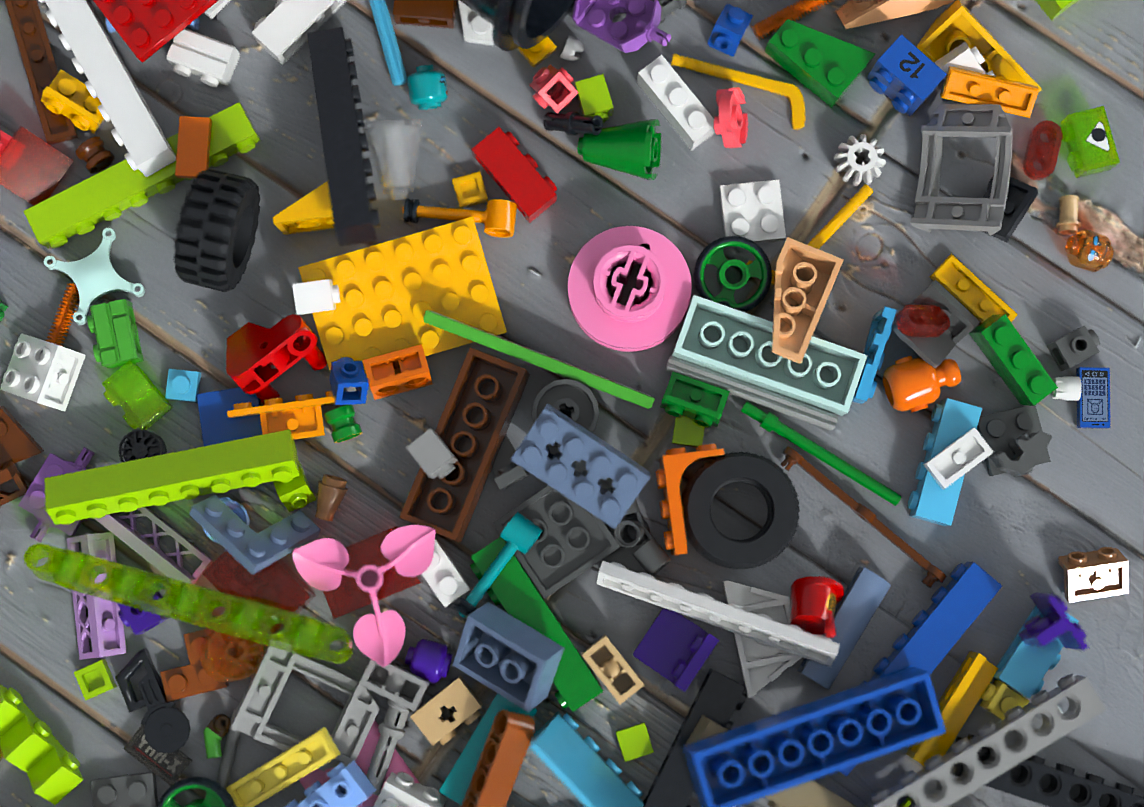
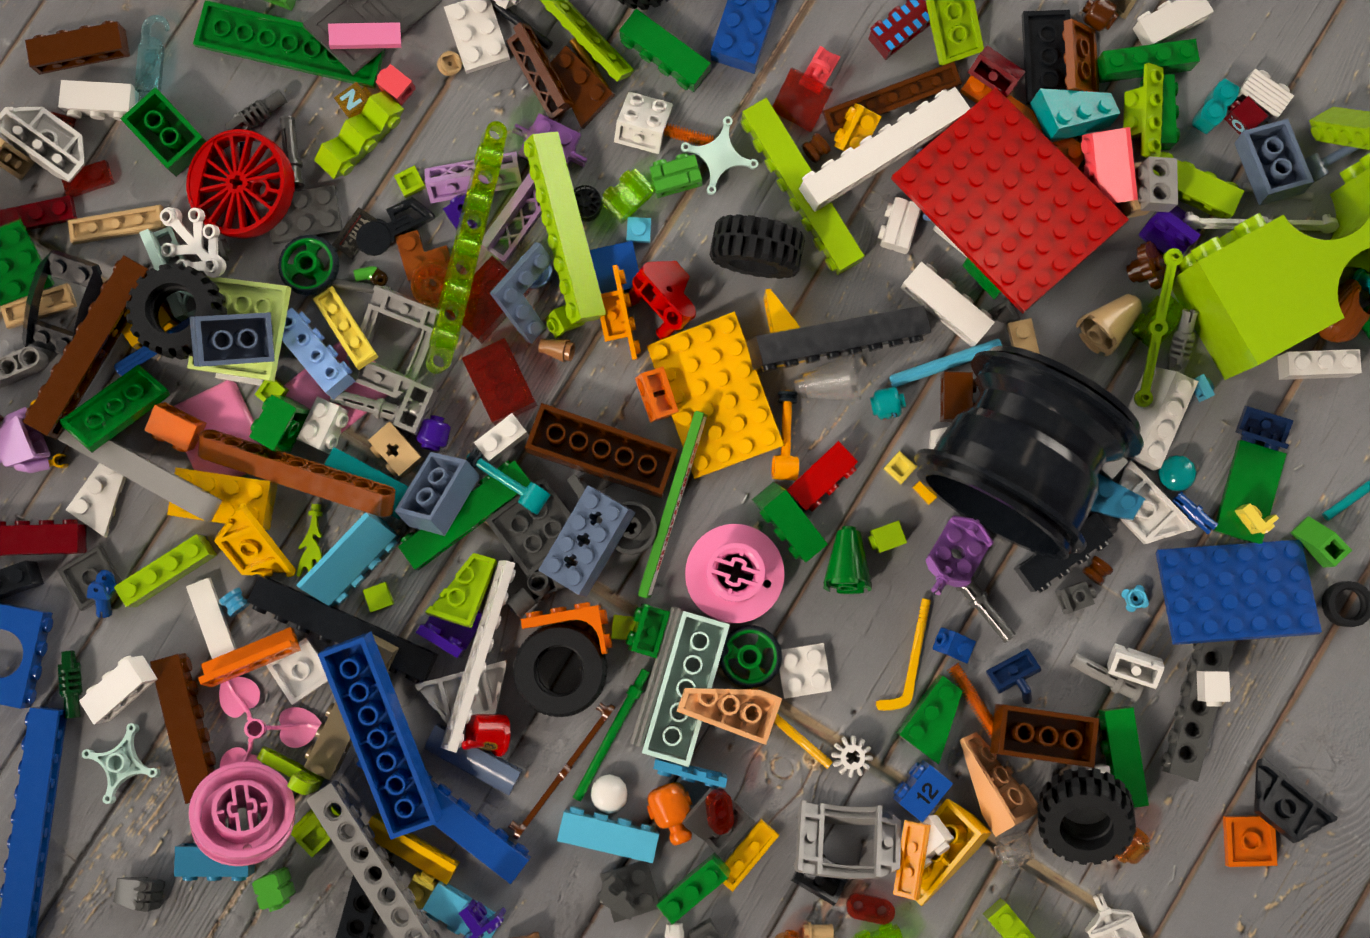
camera: 90 degrees right, 0 degrees up
orange tile [175,116,212,179] -> none
white brick [292,279,341,315] -> none
bright pink plant [292,525,436,667] -> none
green wheel [324,404,363,443] -> none
blue brick [329,357,369,405] -> none
light grey brick [406,428,458,479] -> none
yellow tile [452,171,489,209] -> none
coral brick [529,64,579,114] -> none
black pin [543,111,603,136] -> none
light grey hinge [560,35,584,61] -> none
tan brick [581,635,644,704] -> none
white brick [637,55,715,151] -> none
coral plate [714,87,748,148] -> none
white plate [924,427,993,489] -> none
none -> lime wing [425,553,497,628]
none -> white hair [591,774,628,814]
none -> green wedge [752,482,828,562]
none -> light yellow tile [883,451,918,485]

